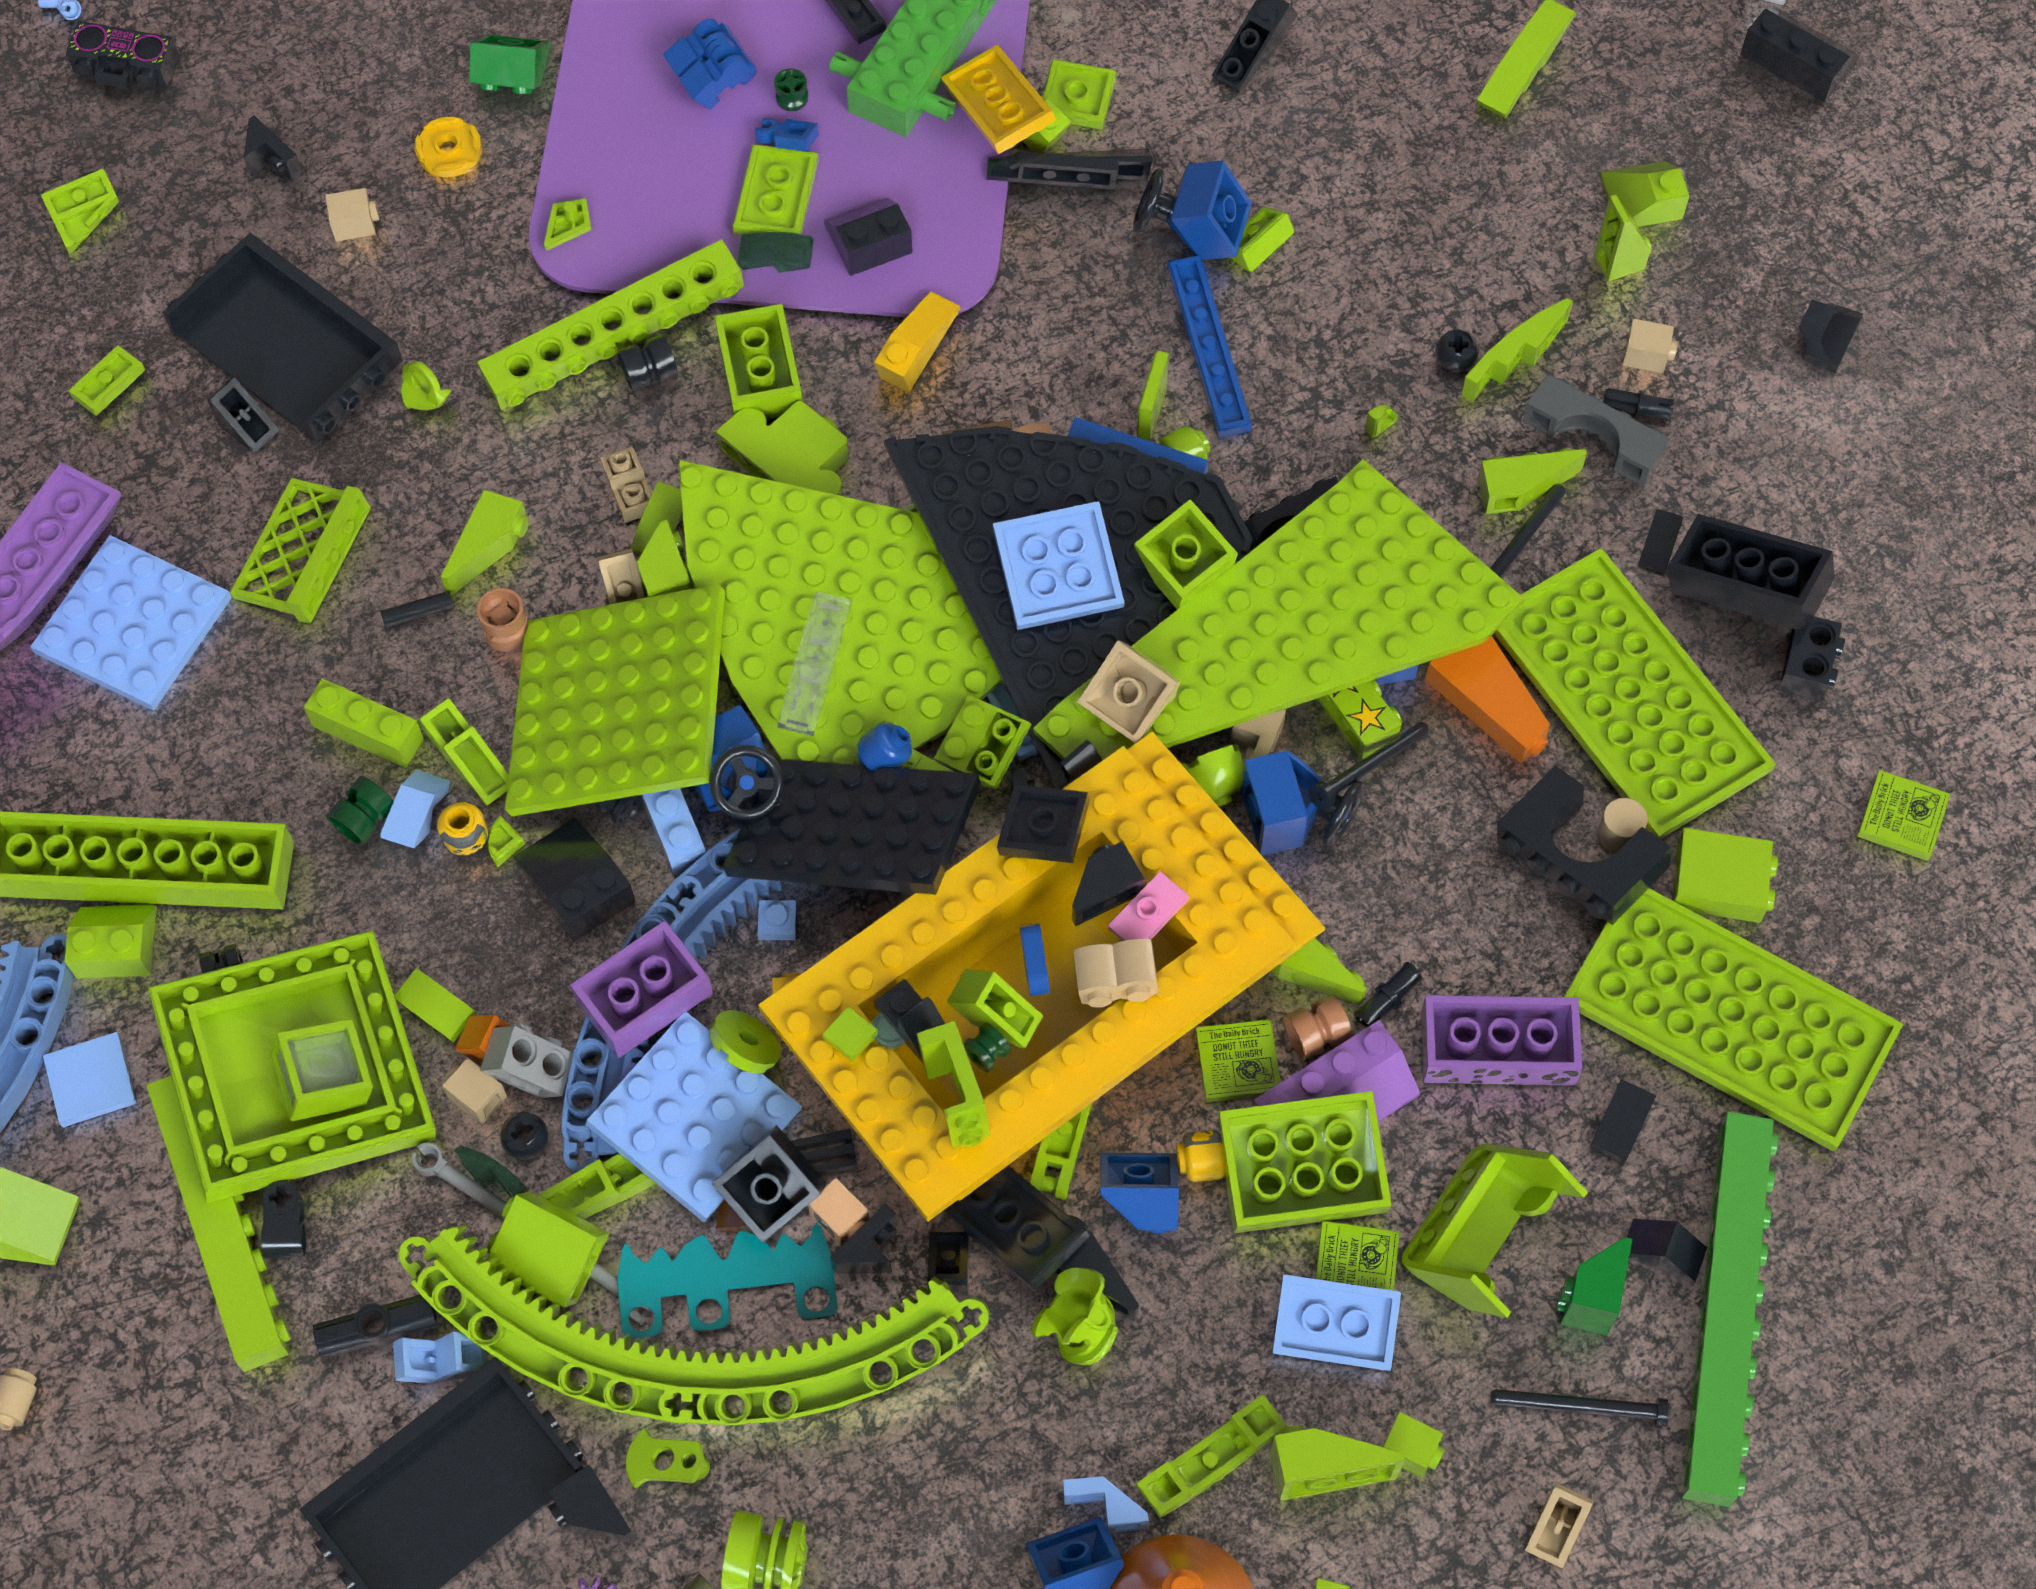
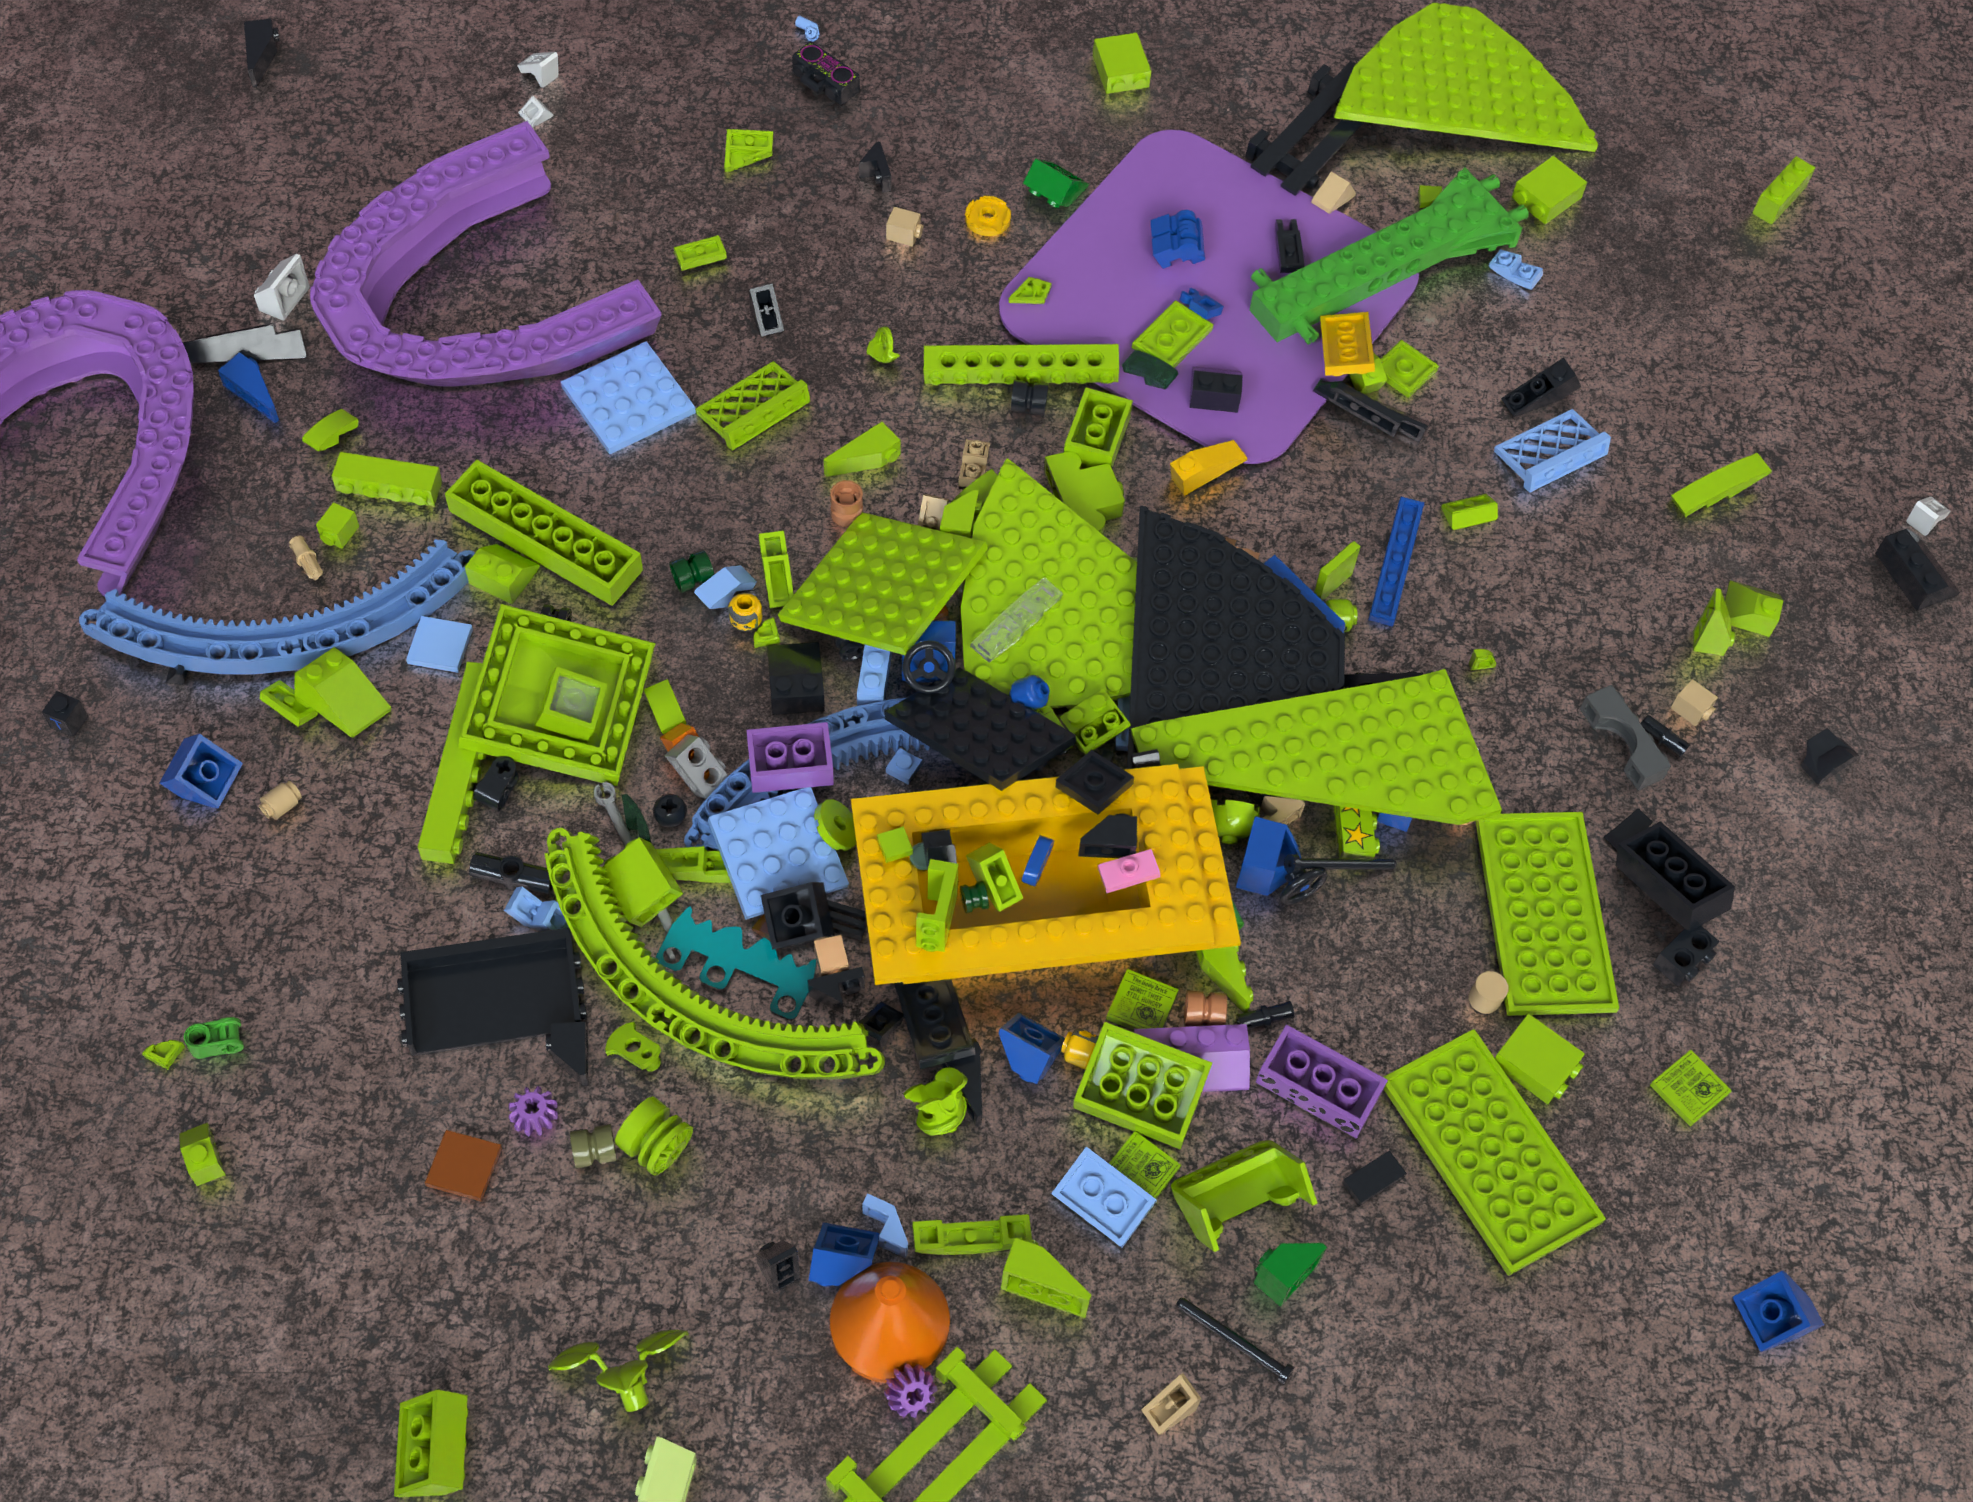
camera: 25 degrees right, 5 degrees down
black panel [162,233,403,443] -> none
lime brick [304,678,424,769] -> none
black piece [380,591,455,628] -> none
tan brick [442,1058,507,1125] -> none
dark green wheel [774,68,808,111] -> none
light blue plate [993,501,1125,630] -> none
lime plate [1030,1103,1093,1200] -> none
tan brick [1074,939,1159,1007] -> none
tan slope [1078,641,1181,743] -> none
blue piece [1133,160,1252,260] -> none
lime slope [1134,499,1238,610] -> none
lime brick [1383,1412,1445,1478] -> none
orange slope [1425,636,1550,763] -> none
black piece [1435,329,1479,373] -> none
lime slope [1462,298,1573,402] -> none
lime slope [1478,448,1587,514] -> none
black bar [1490,484,1565,578] -> none
black arch [1497,765,1672,925] -> none
black slope [1626,1219,1708,1284] -> none
bright green brick [1682,1111,1778,1507] -> none
none -> light blue fence [1494,409,1611,493]

